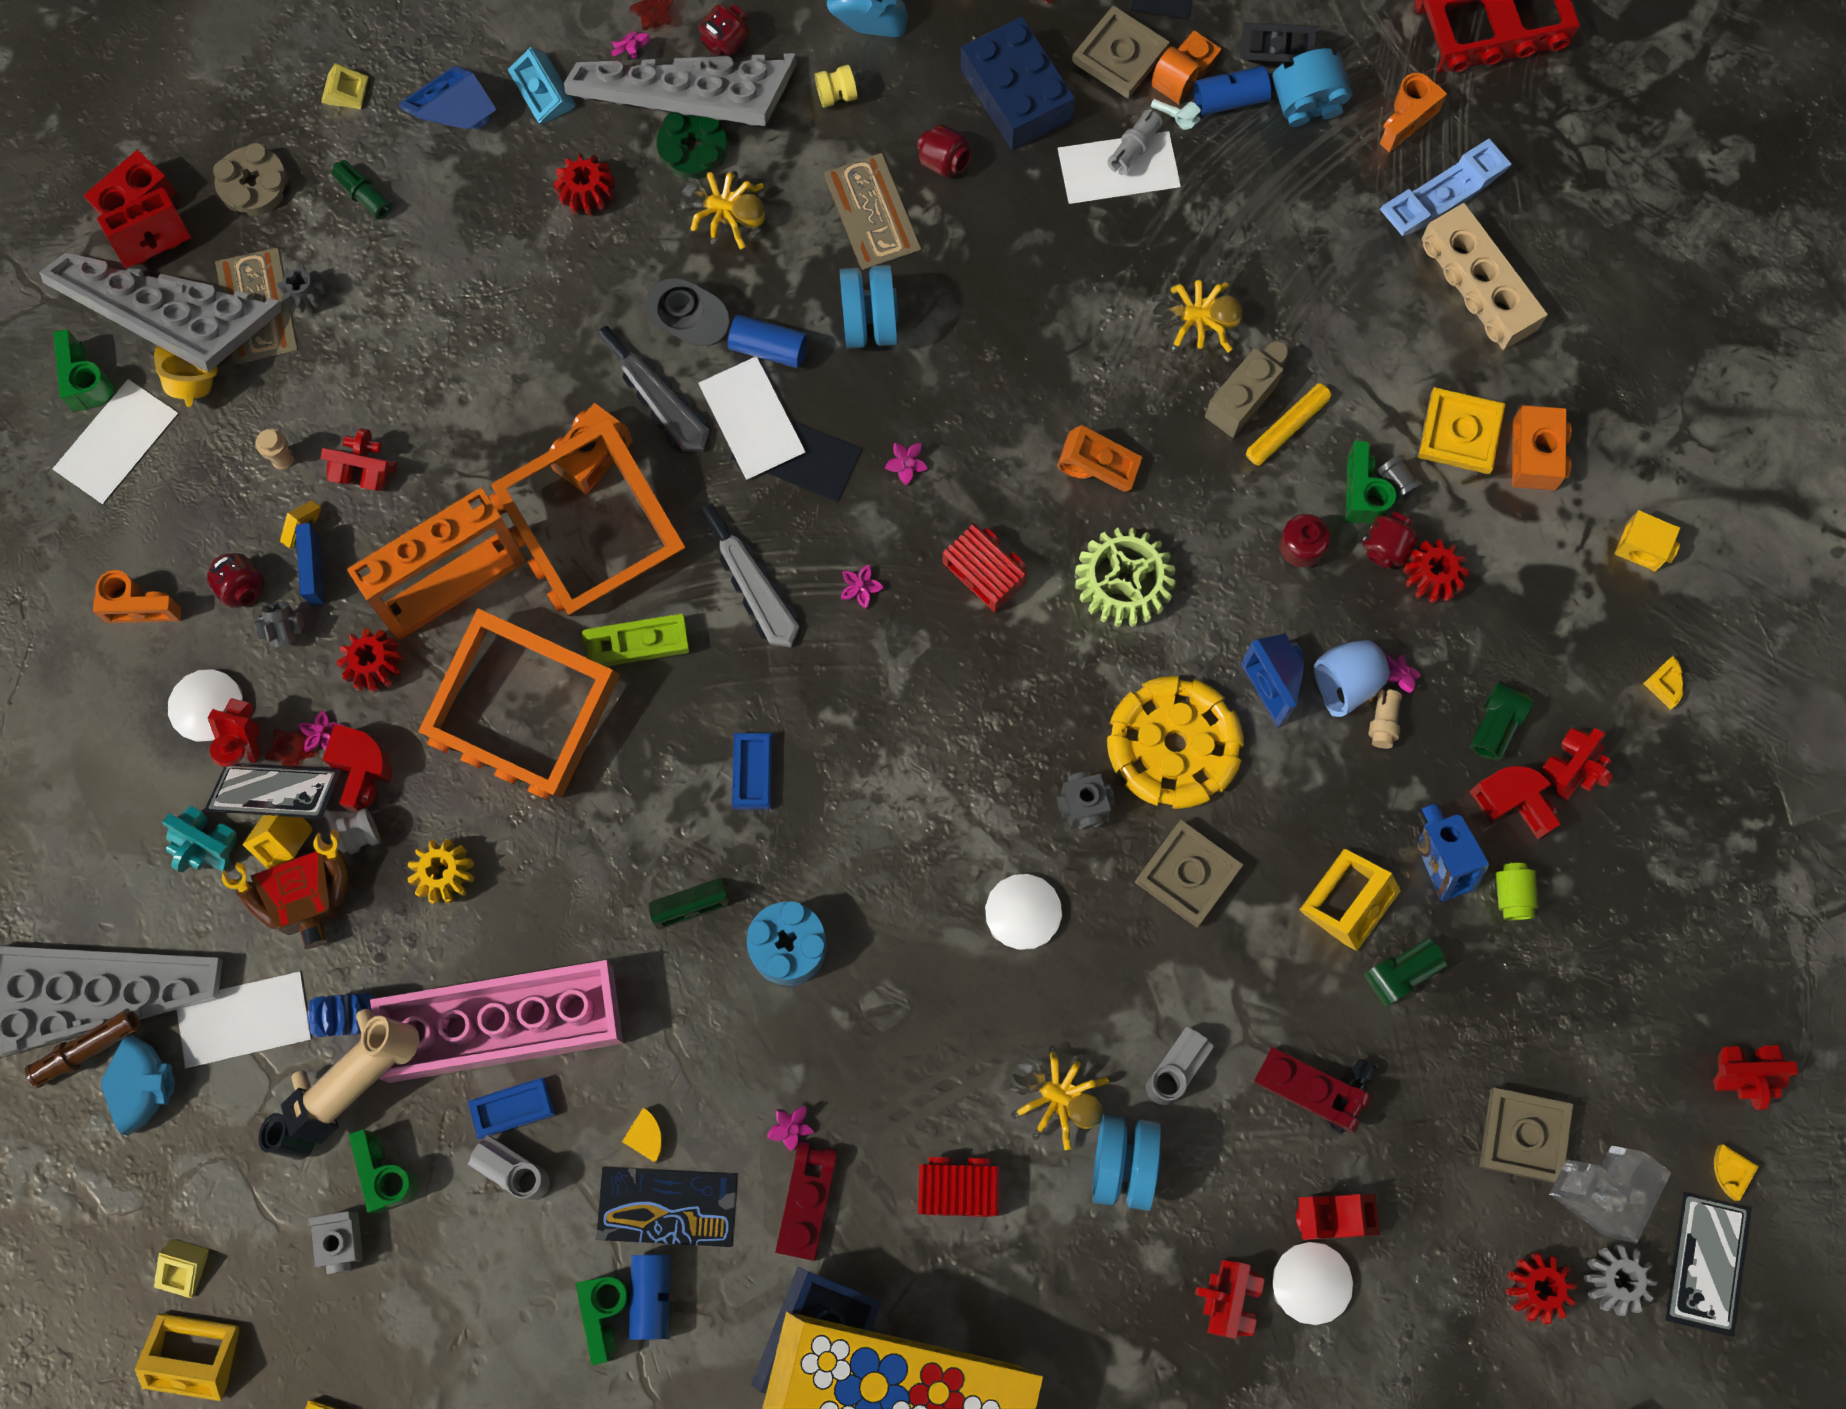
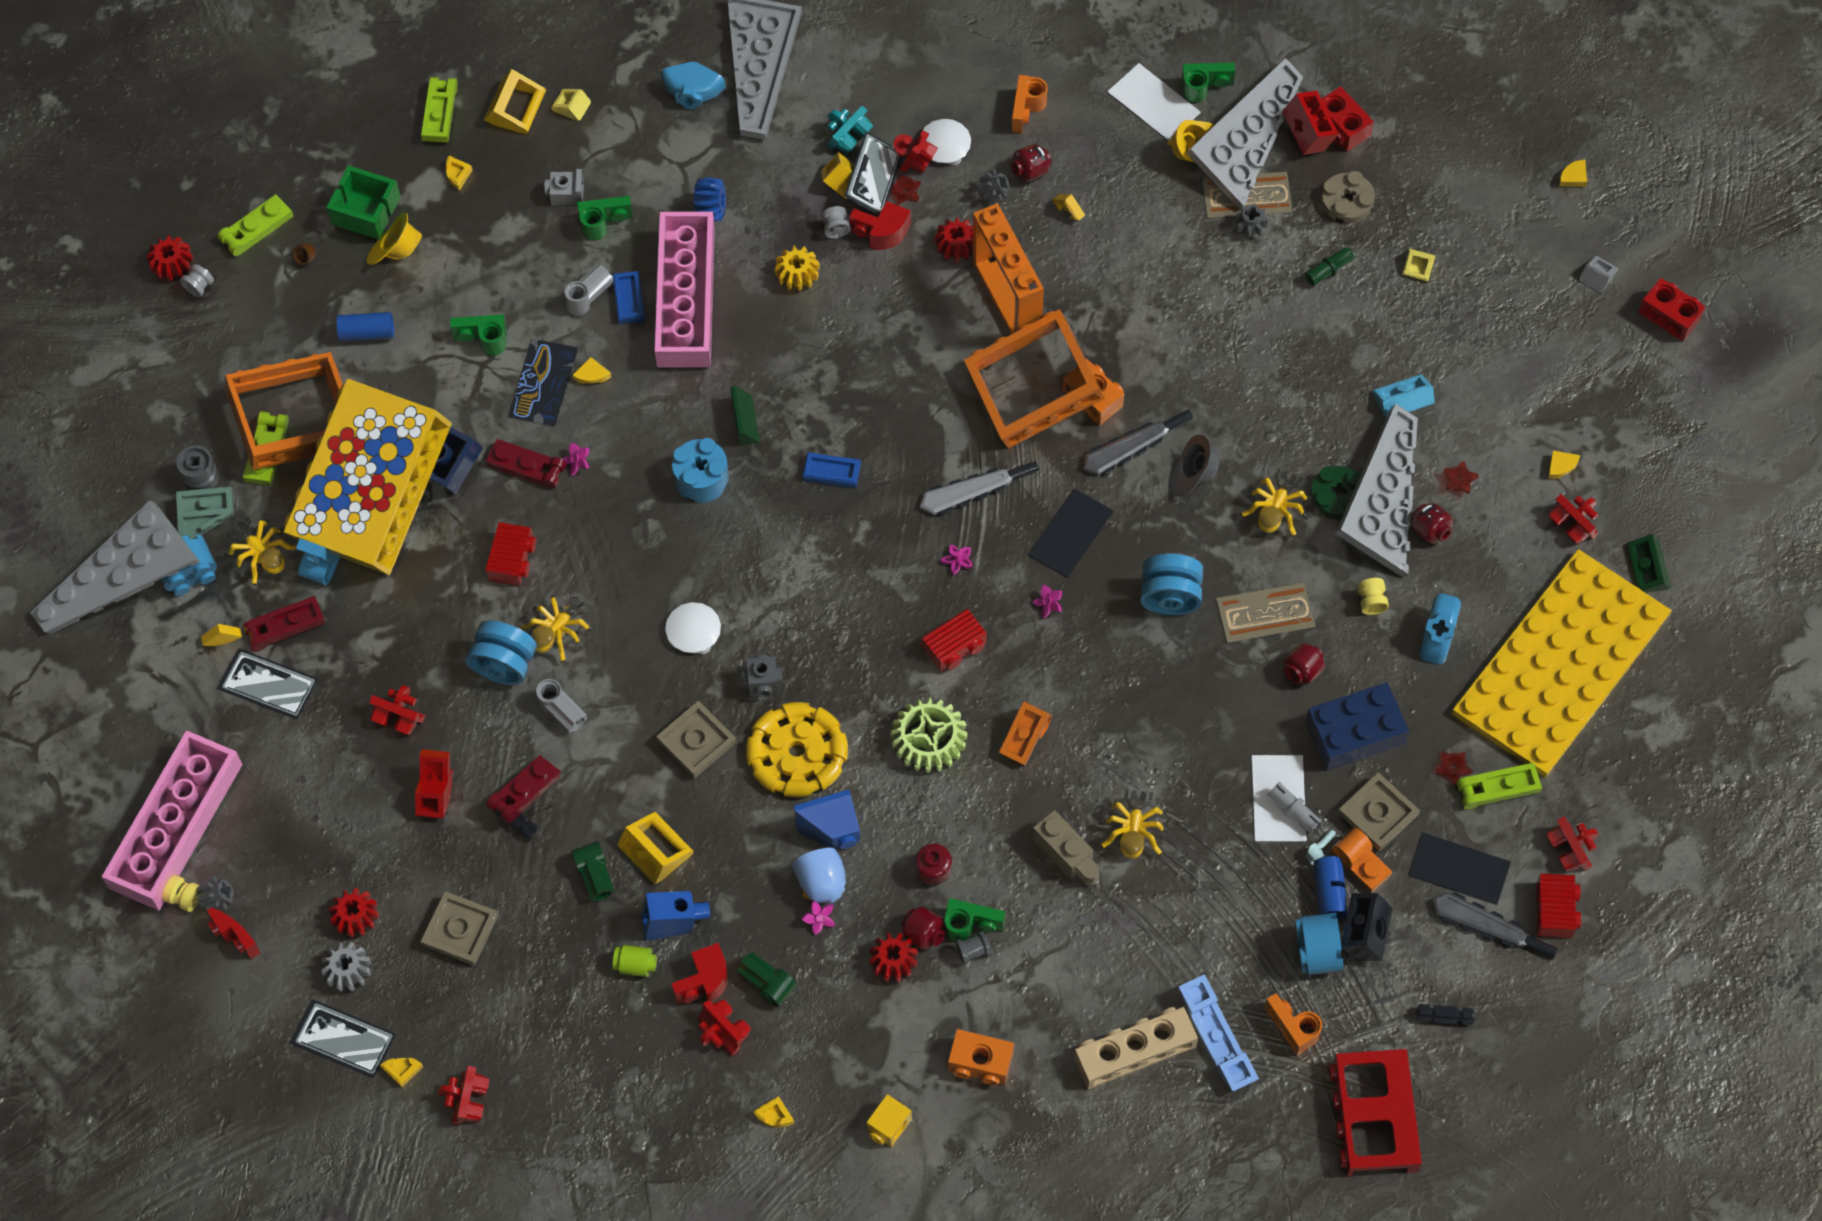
camera: 100 degrees right, 10 degrees down
reddish brown pin [25,1008,141,1088] -> none
white sticker [177,972,311,1068] -> none
torso [222,829,350,949] -> none
tan animal [256,429,294,470] -> none
tan piece [258,1009,419,1160] -> none
blue tile [295,523,325,606] -> none
dark pink plant [298,710,343,752] -> none
red hips [320,428,398,491] -> none
blue slope [398,65,496,129] -> none
orange window [418,608,620,800] -> none
red gear [554,152,615,216] -> none
lime plate [581,613,690,667] -> none
dark pink plant [611,31,650,59] -> none
blue pin [629,1255,671,1340] -> none
white sticker [698,357,806,480] -> none
blue pin [728,314,808,368] -> none
yellow axle [1246,383,1332,466] -> none
white dish [1272,1242,1353,1325] -> none
tan animal [1368,690,1402,749] -> none
yellow plate [1417,387,1505,474] -> none
clear brick [1549,1146,1671,1244] -> none

